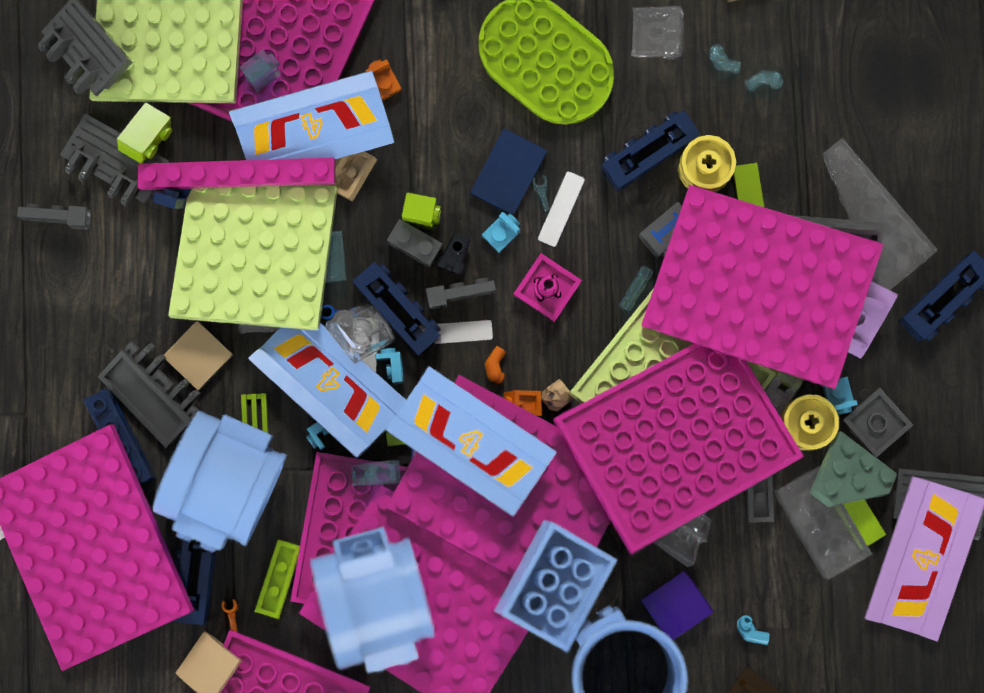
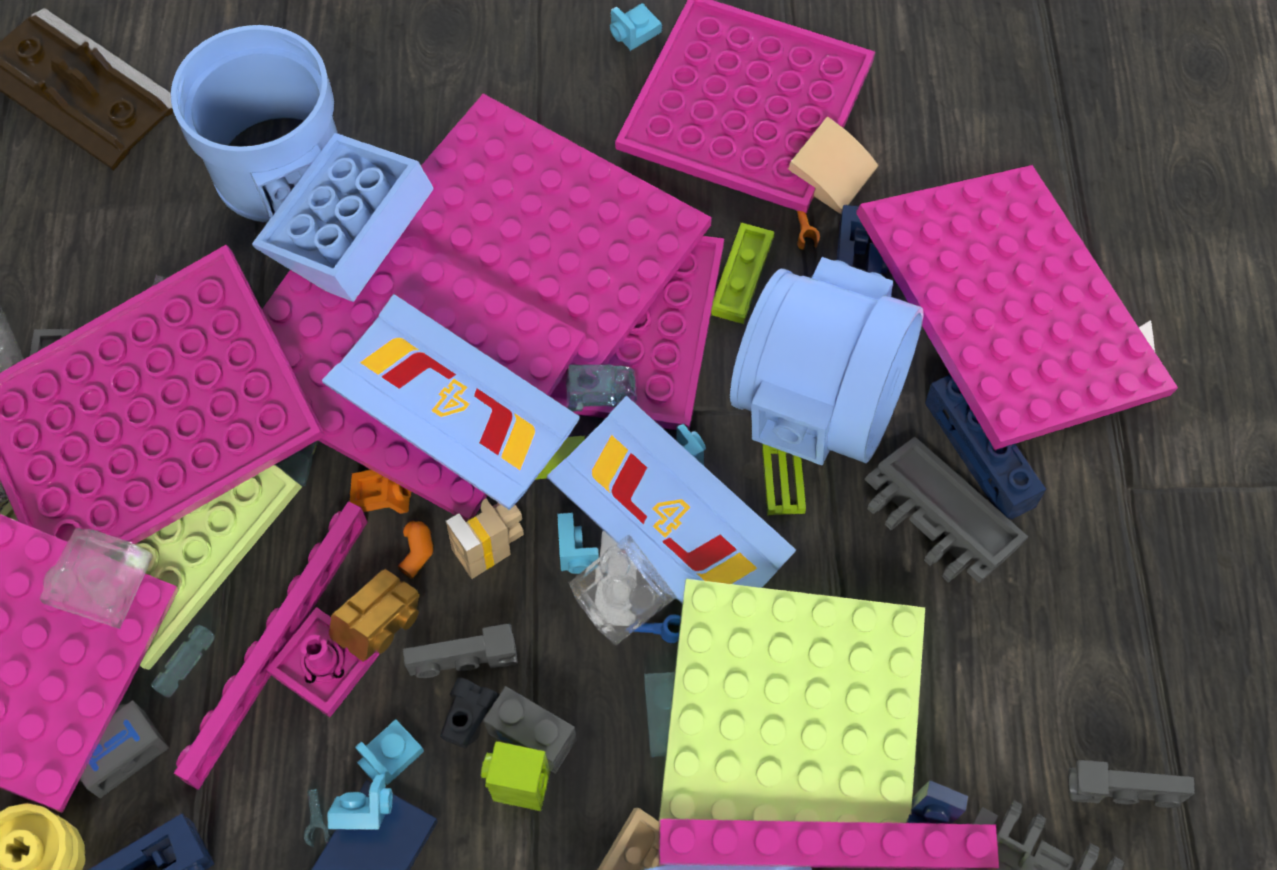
camera: 175 degrees left, 20 degrees down
tan tile [164,321,233,391] -> none
light blue cylinder [311,527,435,673] -> none
dark blue brick [352,262,441,357] -> none
white sticker [416,320,493,344] -> none
white sticker [538,172,585,247] -> none
tan rock [541,379,574,412] -> none
dark purple slope [641,570,714,640] -> none
medium azure arm [737,615,770,645] -> none
none -> clear slope [39,528,153,629]
none -> dark pink plate [174,502,368,790]
none -> medium azure bracket [328,775,392,829]
none -> pearl gold brick [329,569,419,661]
none -> tan hips [446,498,524,579]

